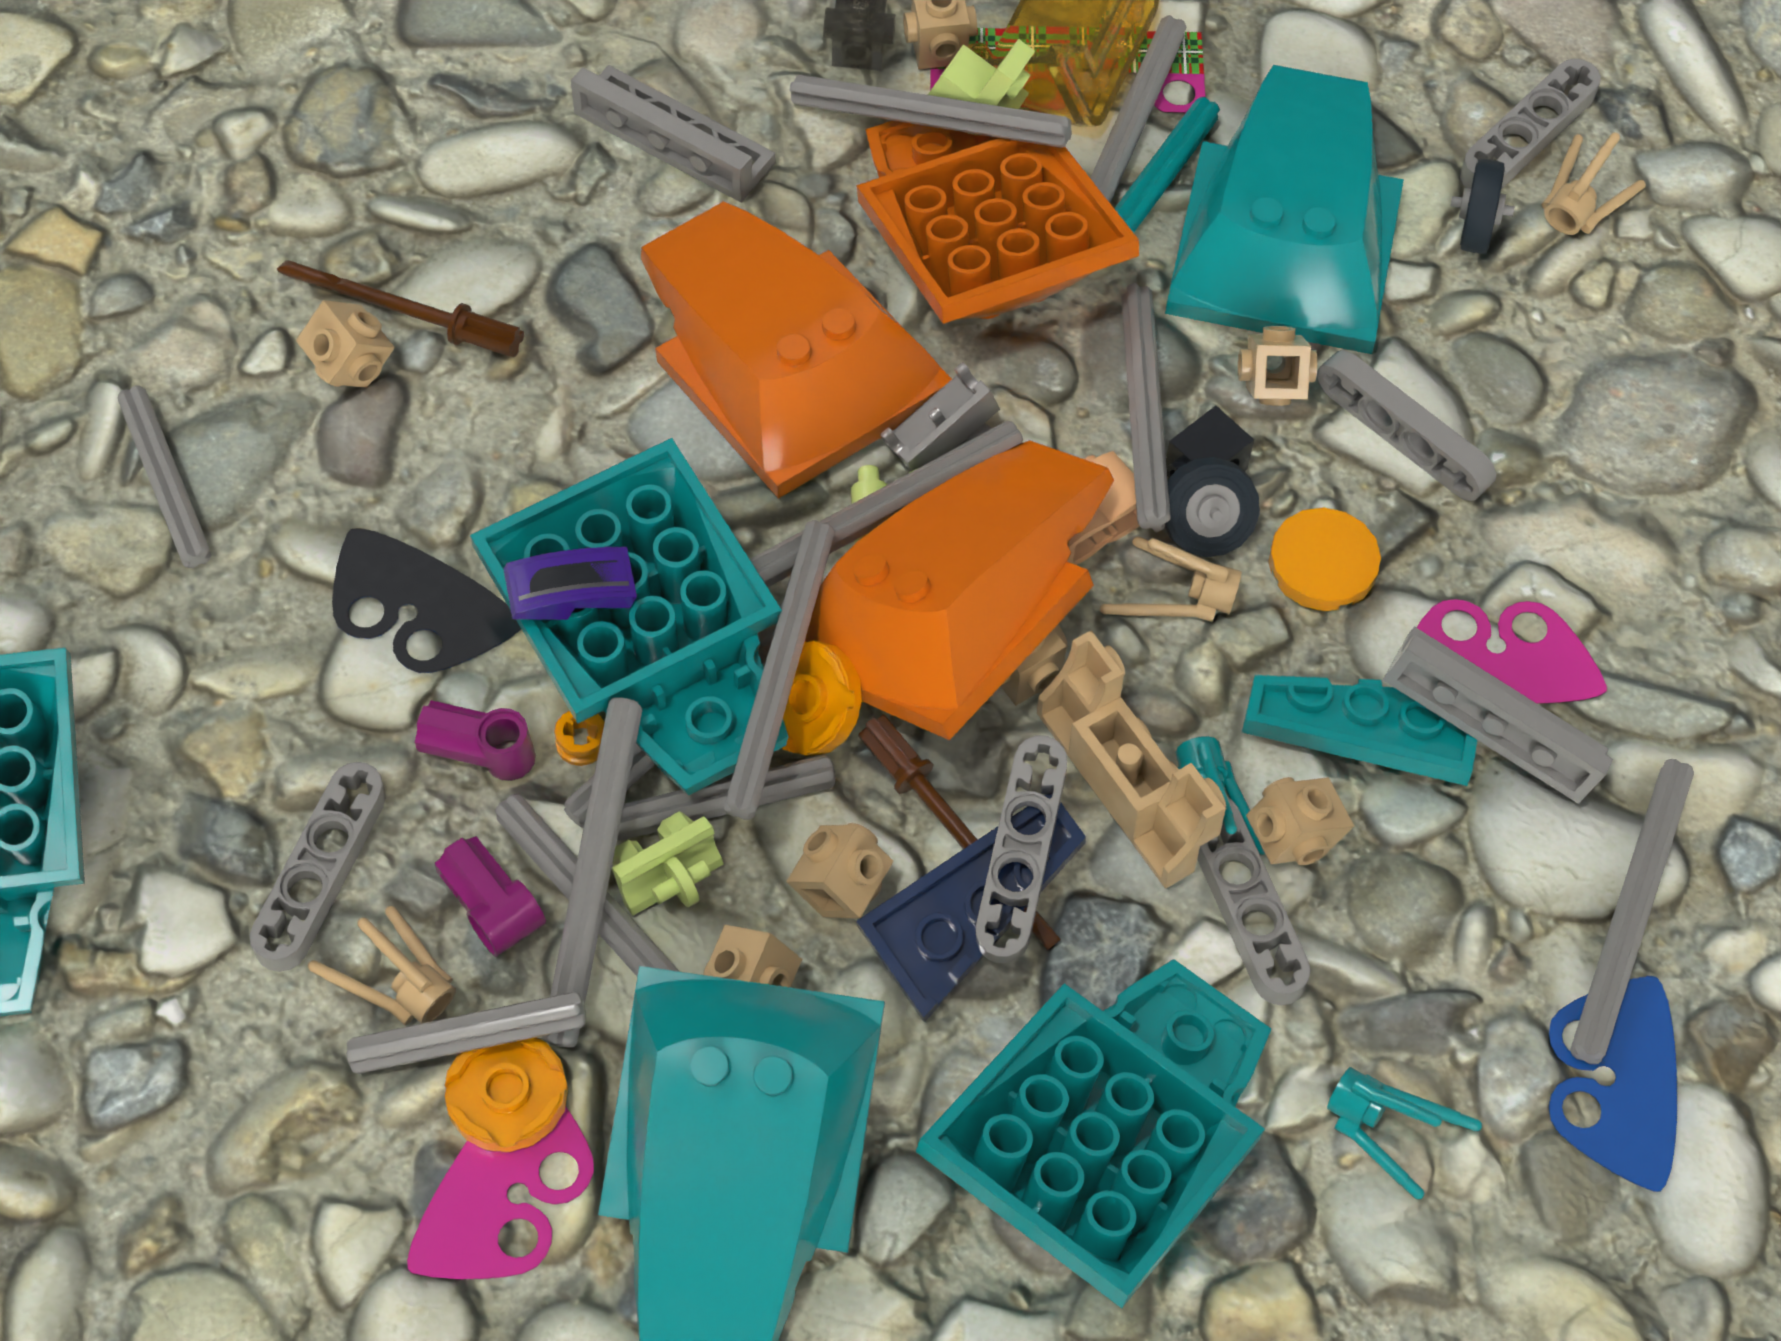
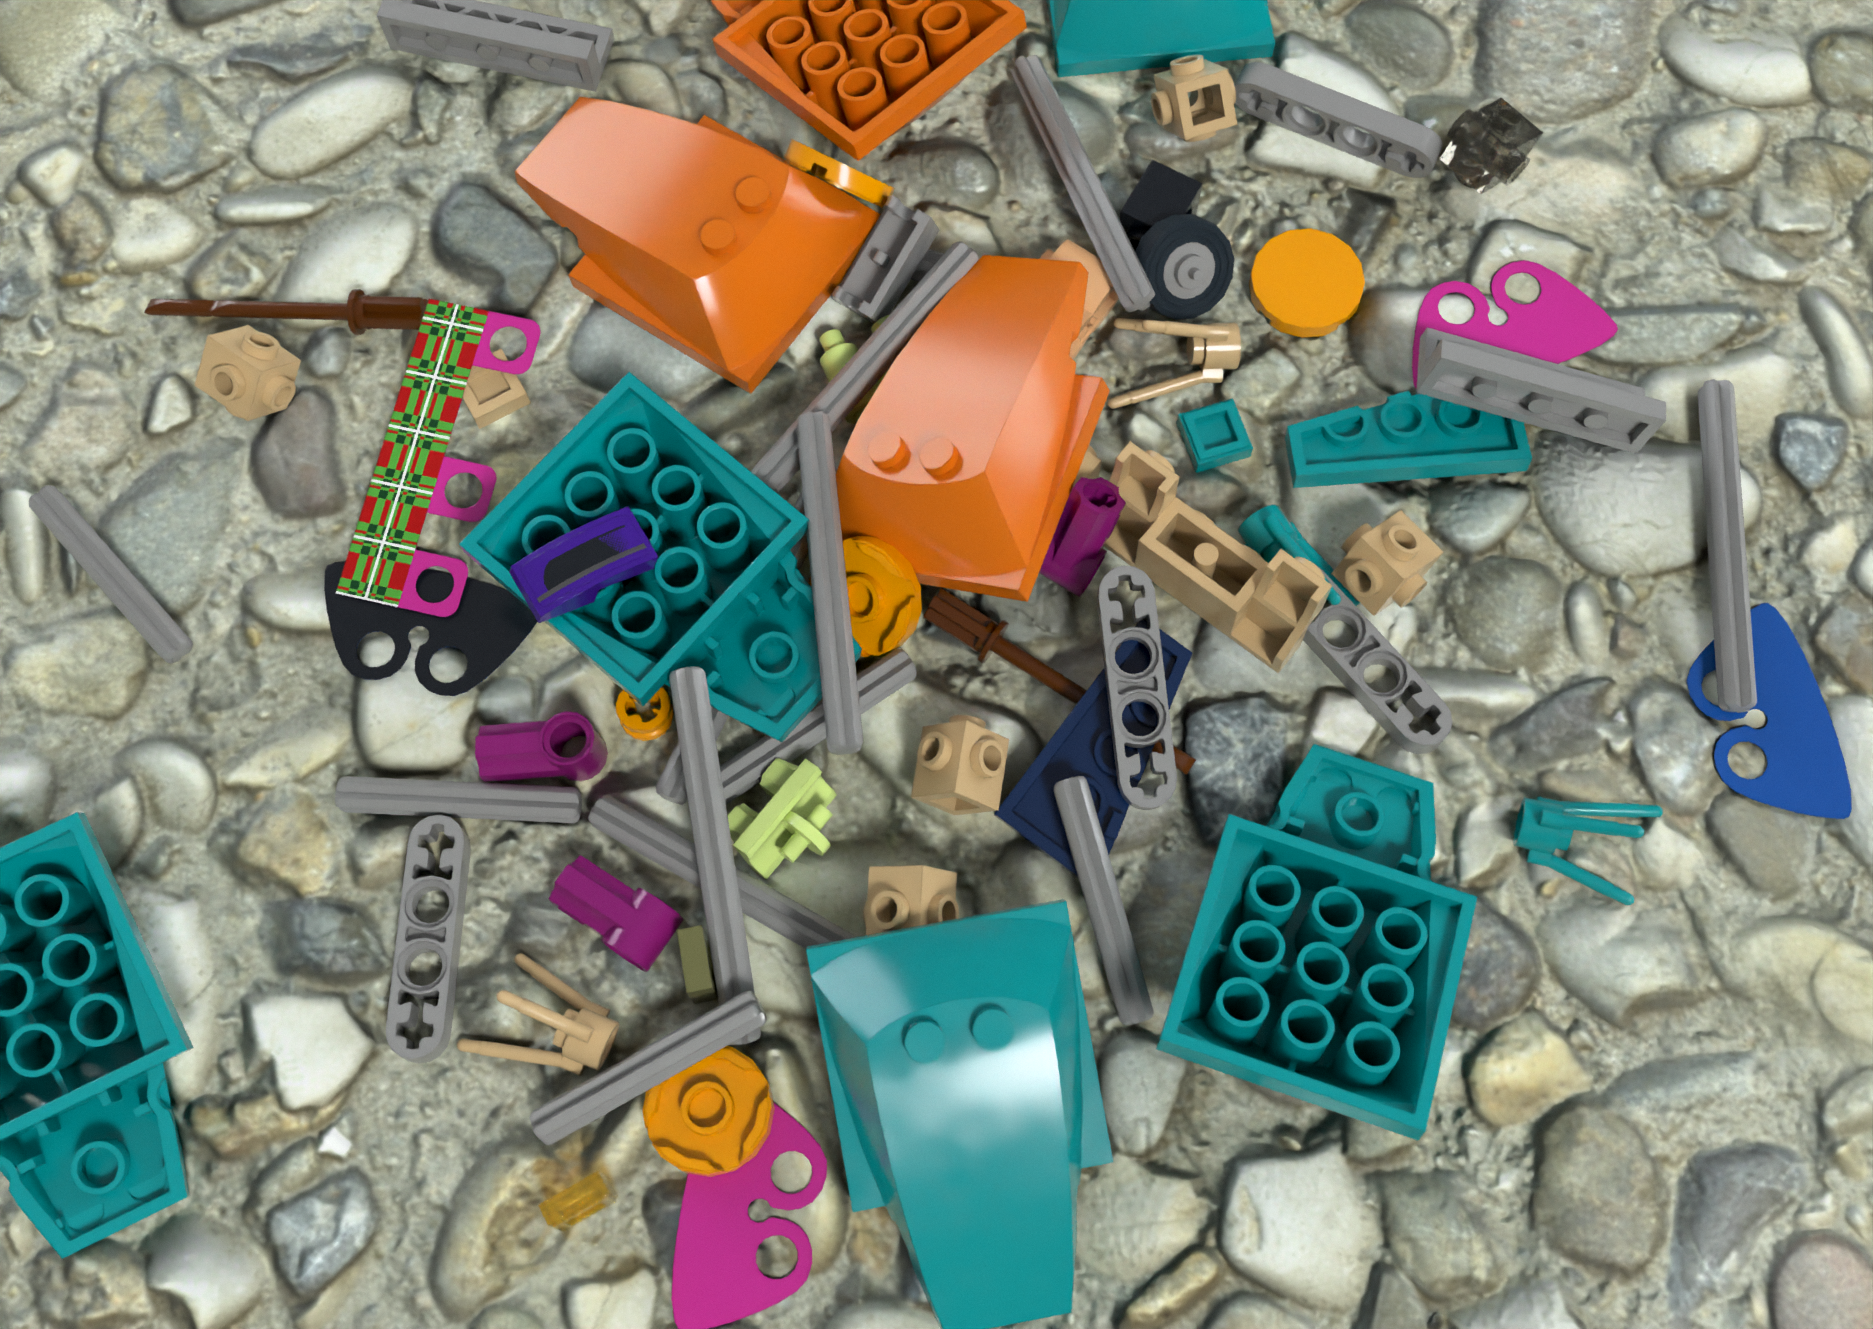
camera: 15 degrees left, 10 degrees up
none -> light grey axle [335,776,582,823]
none -> piece [336,299,541,617]
none -> tan tile [462,349,531,429]
none -> clear yellow tile [538,1171,619,1232]
none -> olive tile [676,925,718,1004]
none -> light orange tile [784,139,895,208]
none -> magenta piece [1039,477,1126,597]
none -> light grey axle [1054,776,1154,1025]
none -> teal tile [1176,398,1253,473]
none -> clear smoke brick [1440,97,1544,194]

